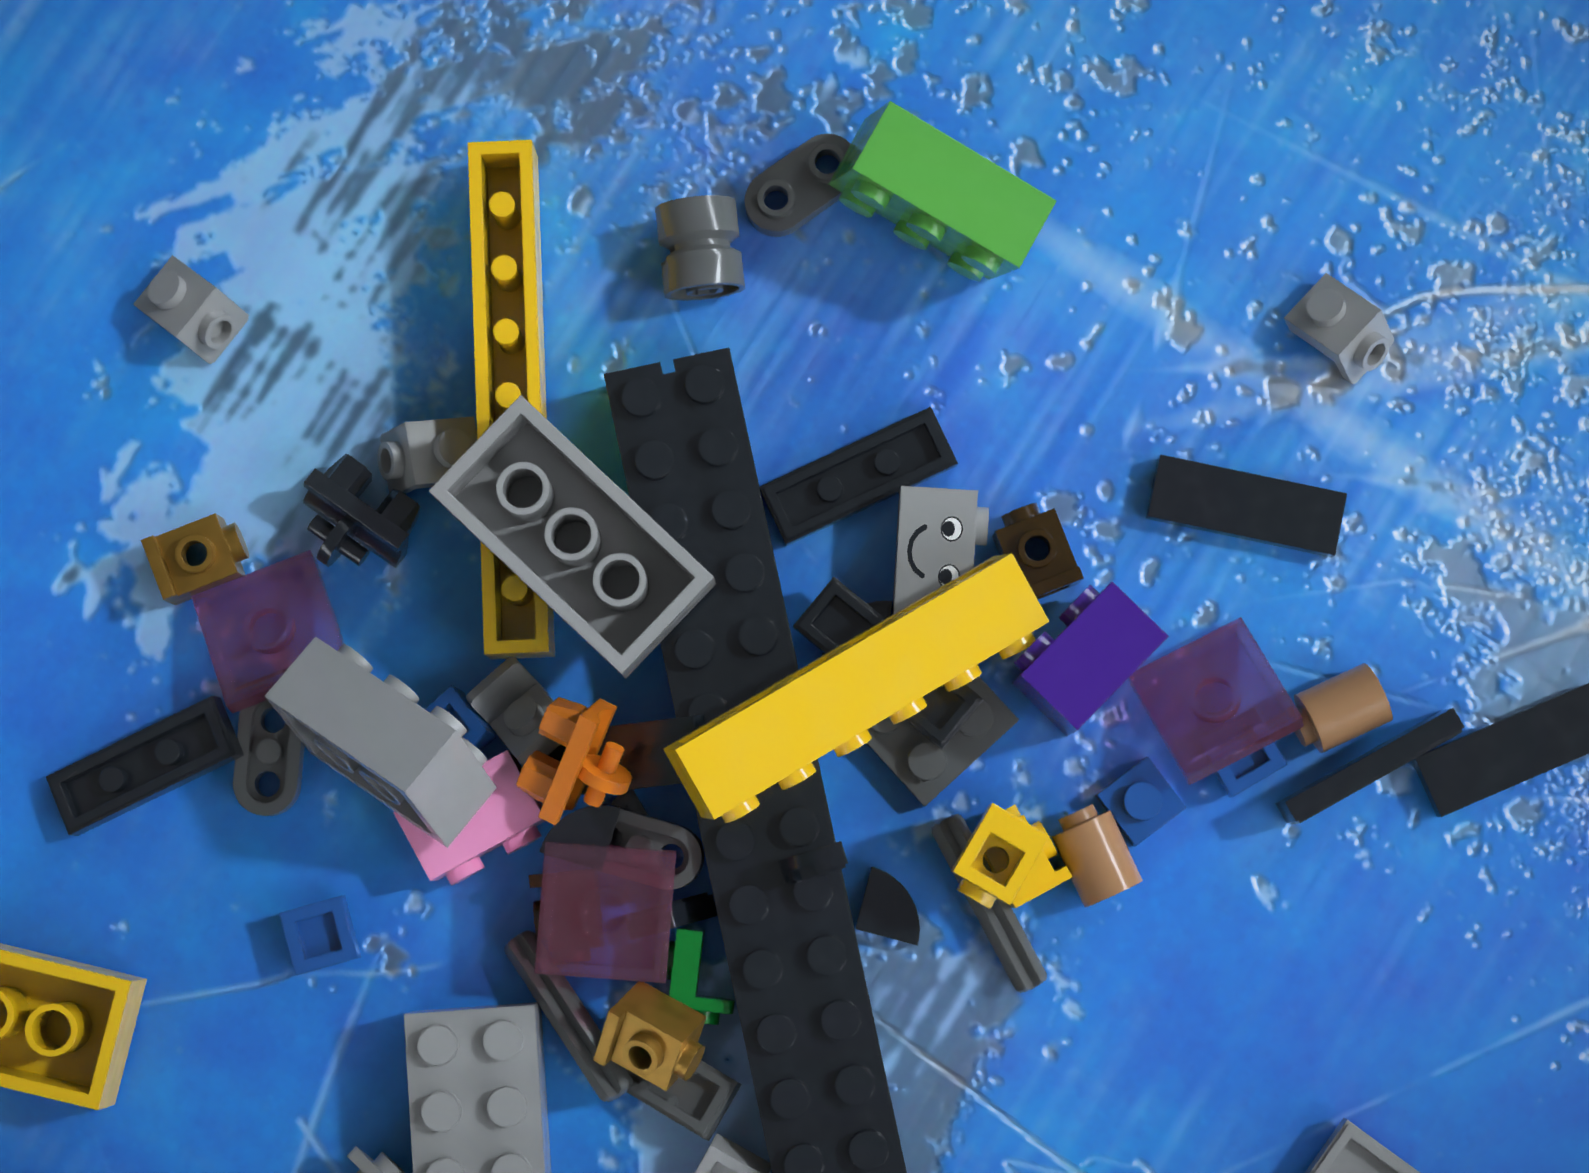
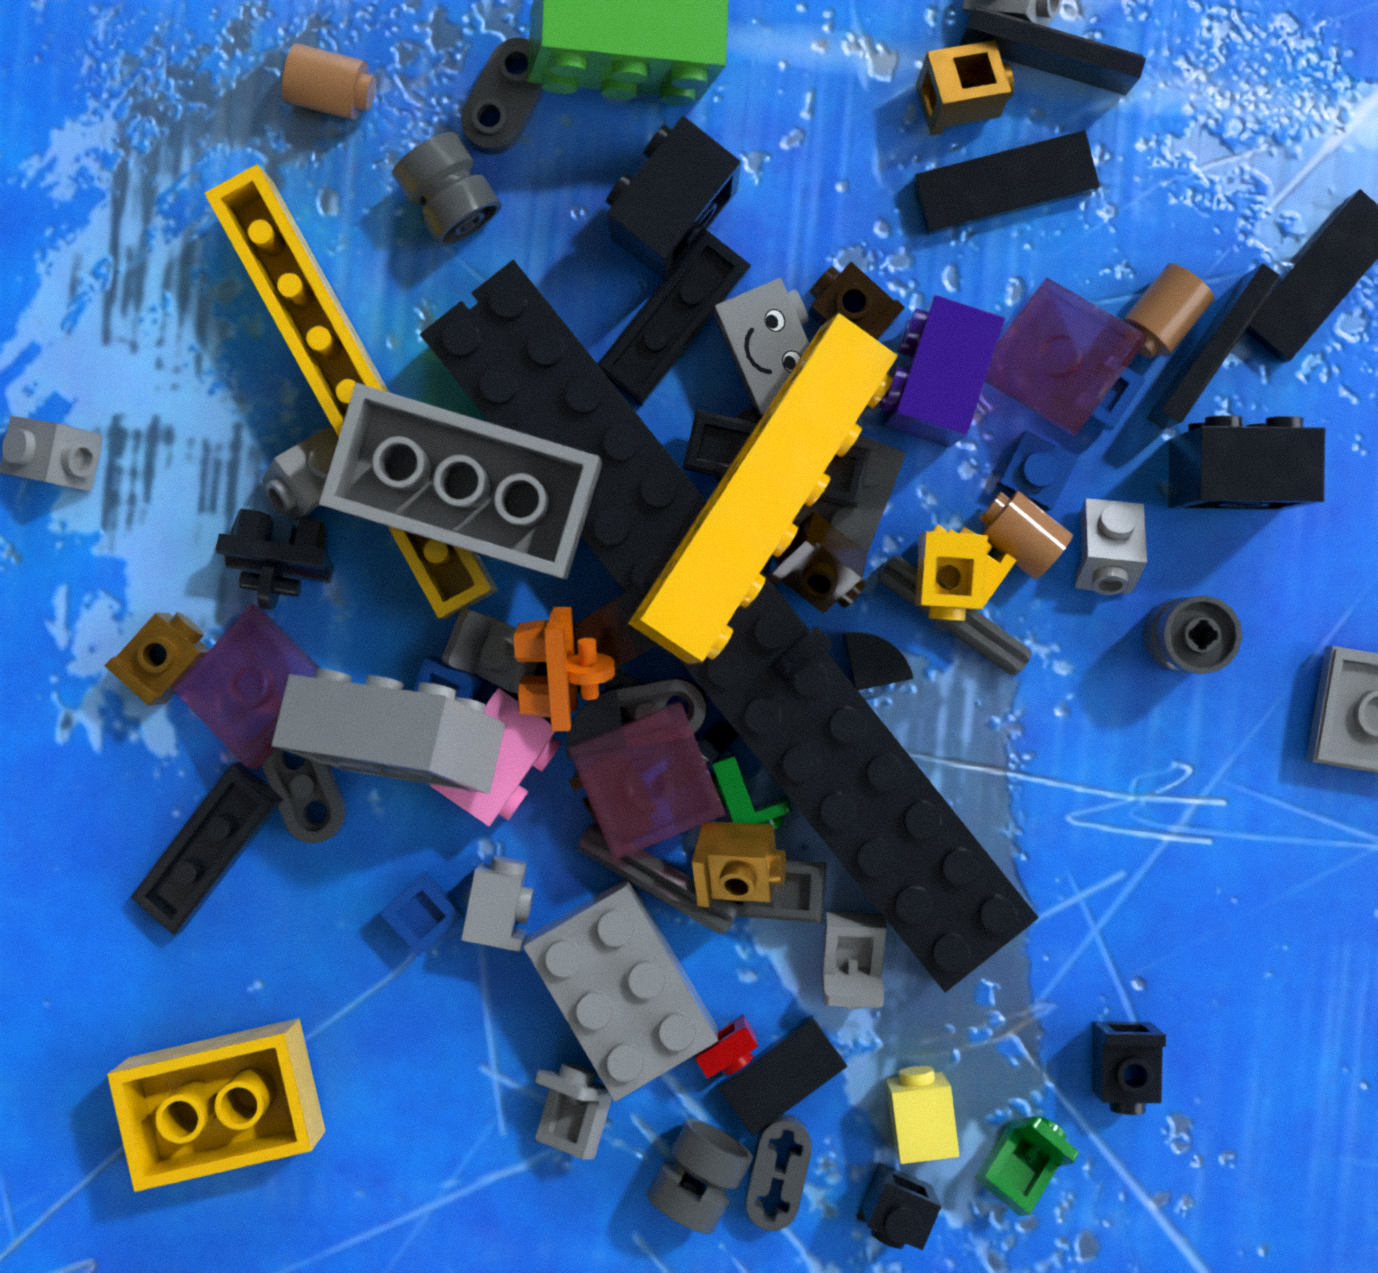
camera: 30 degrees left, 5 degrees up
none -> medium nougat brick [282,43,377,120]
none -> light grey brick [461,856,534,952]
none -> black brick [606,116,741,280]
none -> dark brown brick [768,511,867,614]
none -> pearl gold brick [916,40,1014,135]
none -> black tile [960,6,1146,95]
none -> light grey bracket [1075,498,1147,595]
none -> dark grey wheel [1143,596,1242,674]
none -> black brick [1168,415,1325,510]

